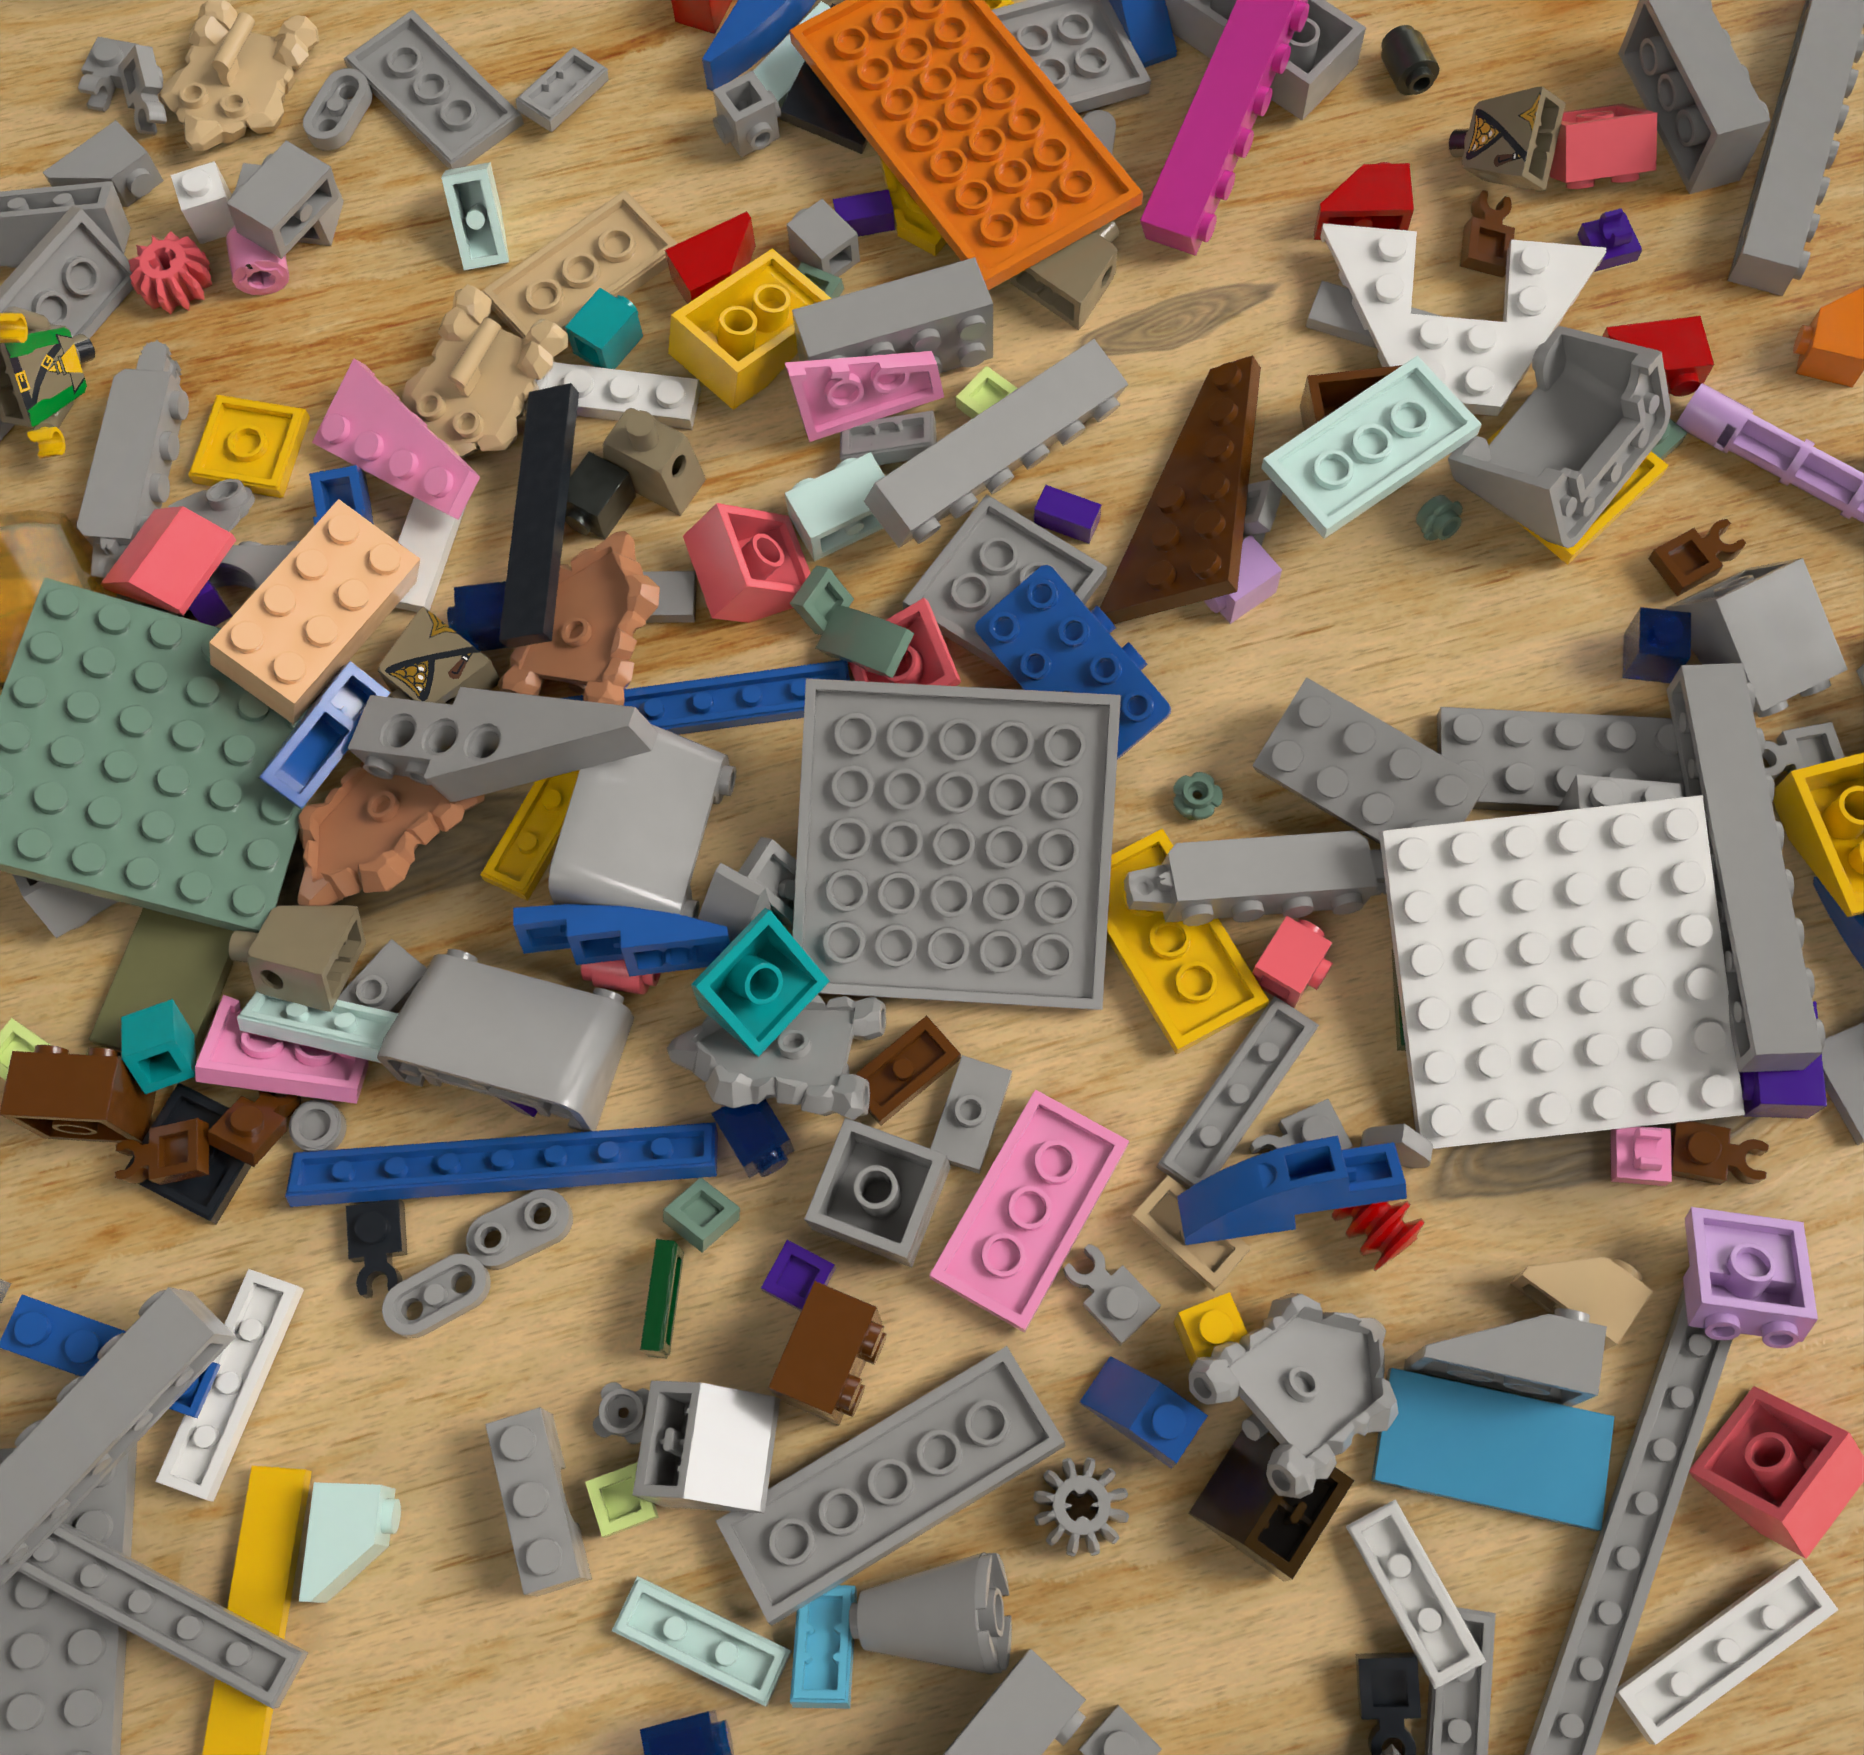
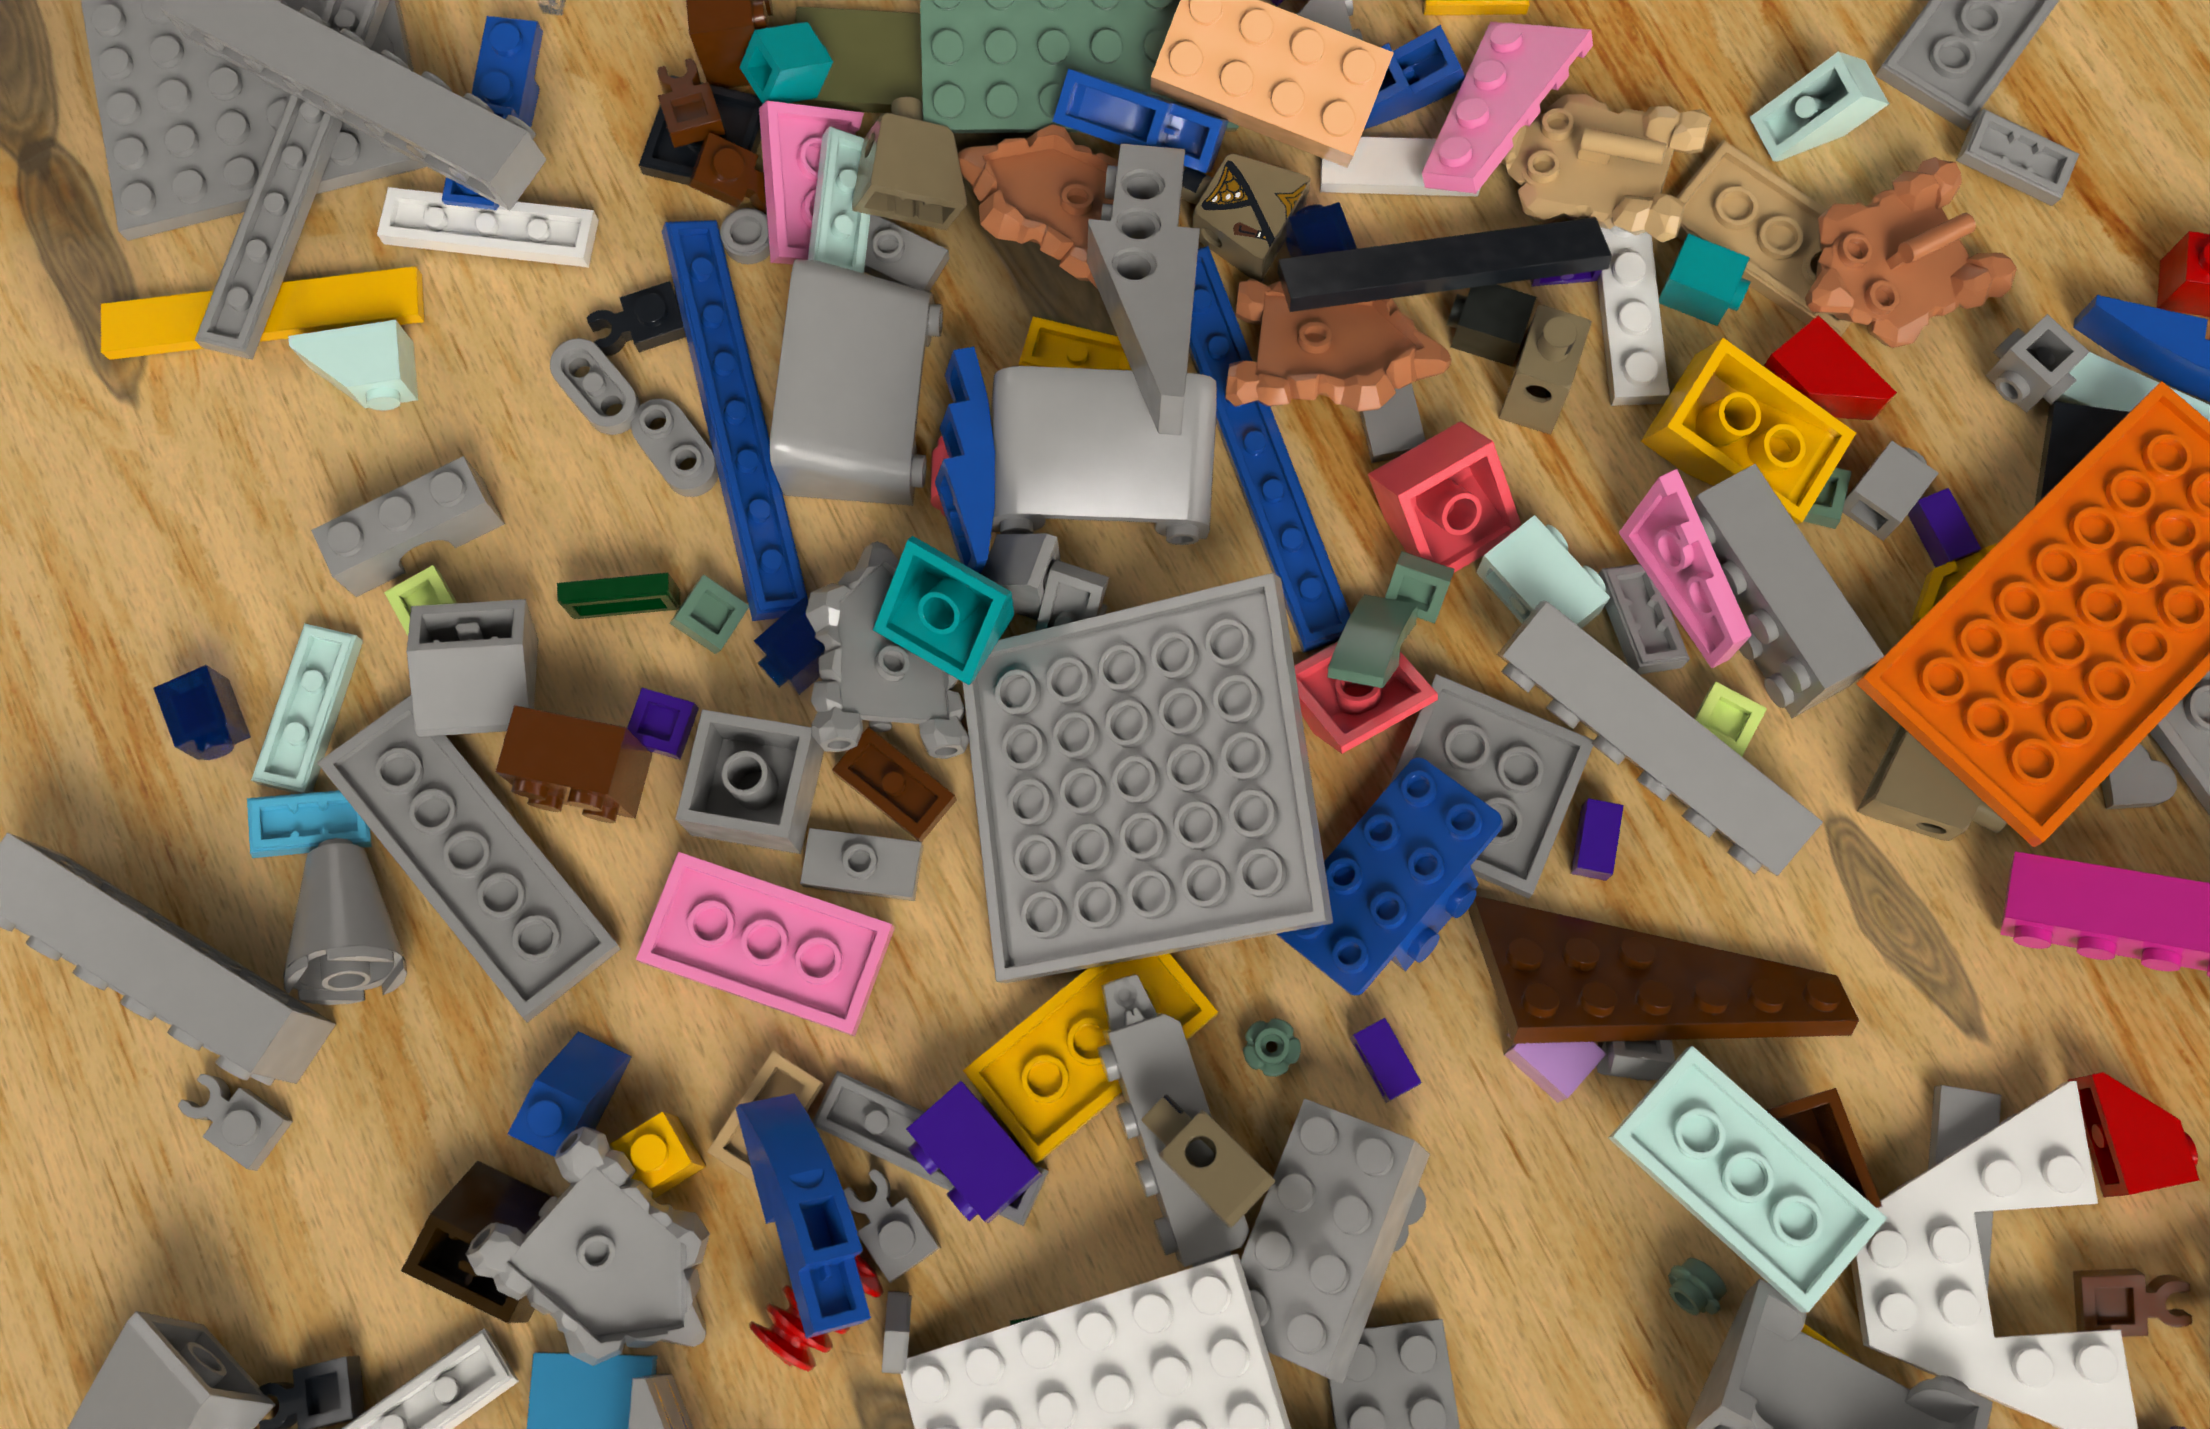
camera: 80 degrees right, 5 degrees up
light grey plate [593,1382,649,1444] -> none
light grey gear [1033,1457,1129,1557] -> none
light grey plate [1063,1244,1161,1346] -> none
coral brick [1252,916,1333,1008] -> none
none -> dark purple brick [906,1081,1042,1223]
none -> dark tan torso [1141,1094,1276,1228]
none -> dark purple piece [1350,1018,1422,1103]
none -> nougat shield [1805,157,2017,348]

